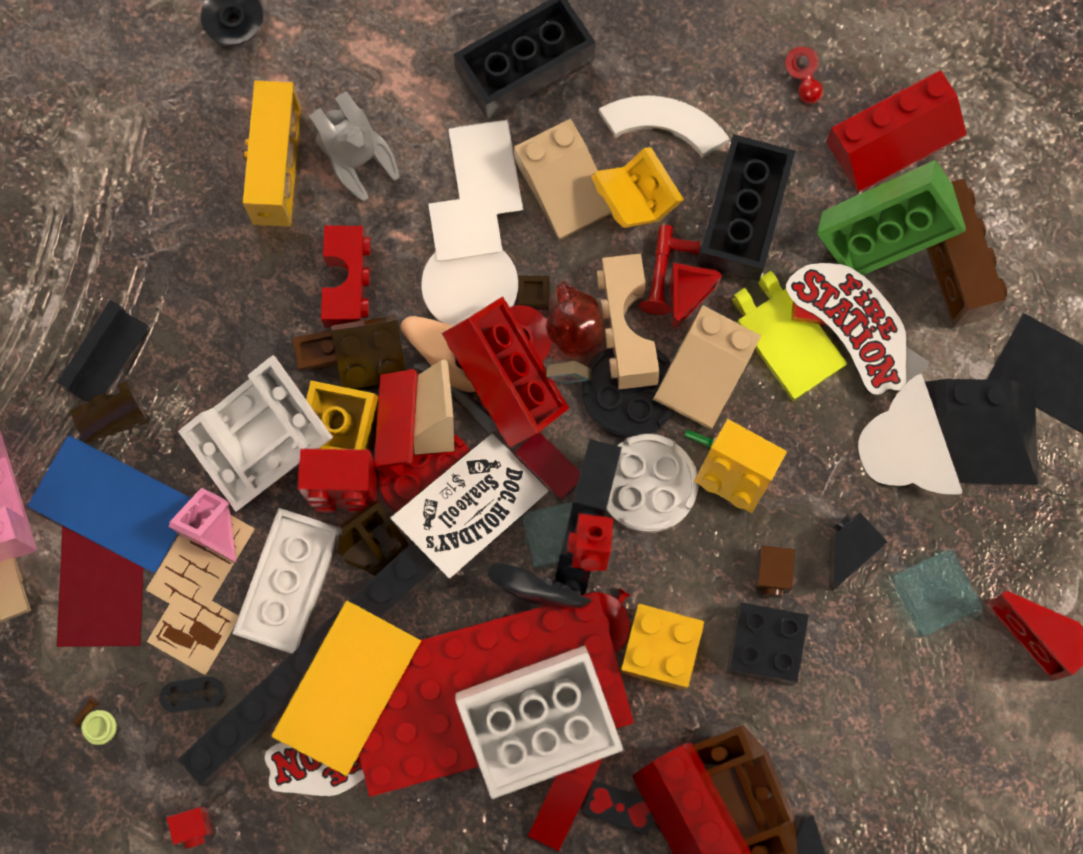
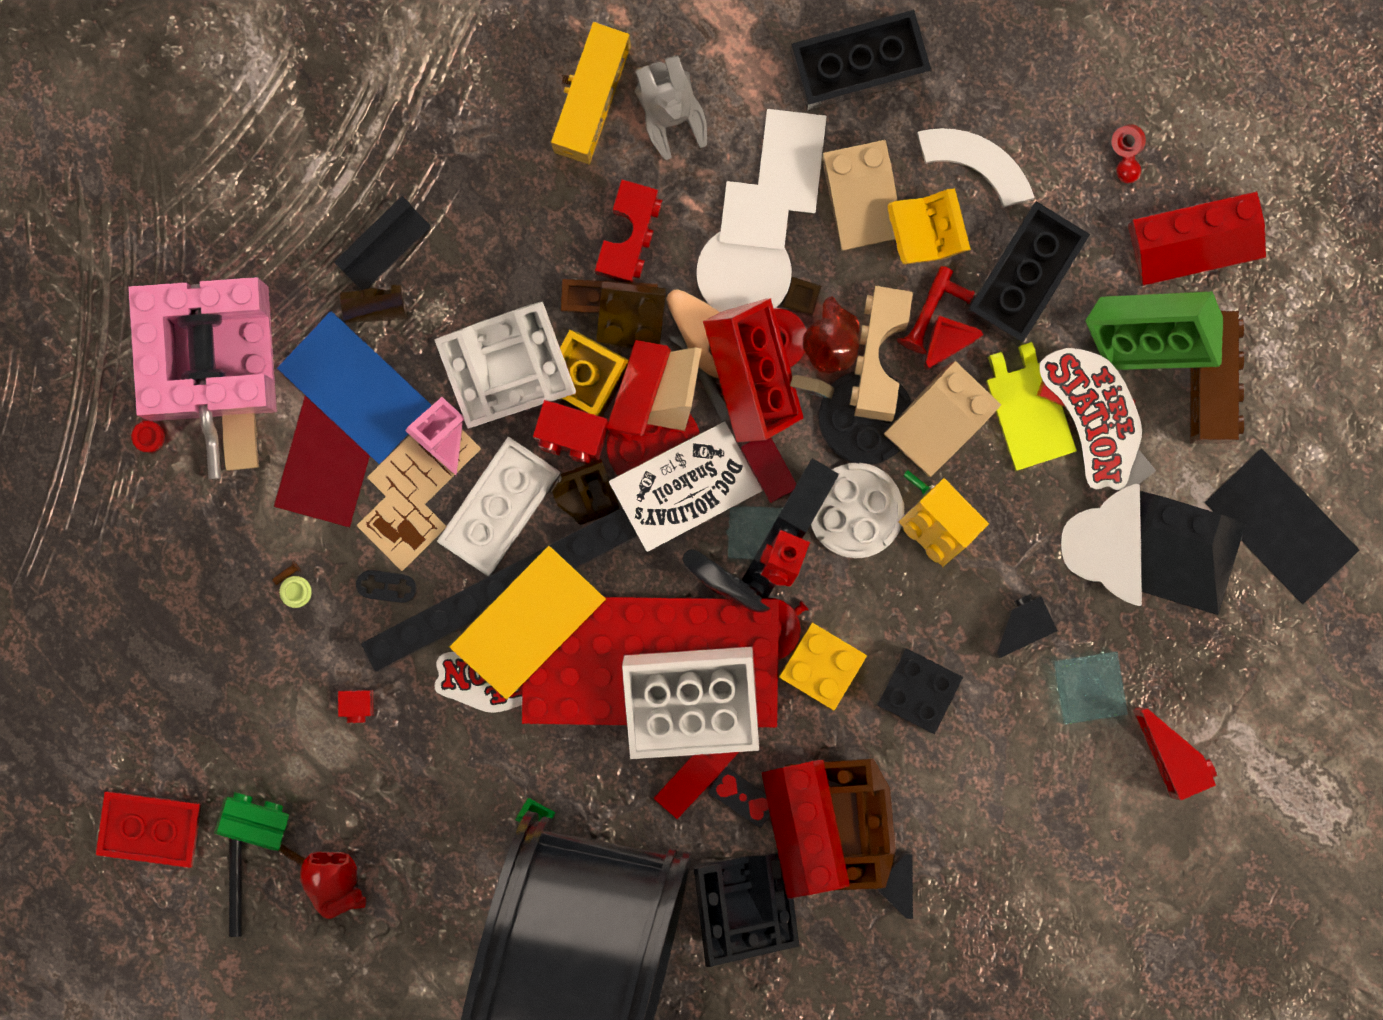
camera: 20 degrees right, 10 degrees up
reddish brown brick [755,545,796,598] -> none

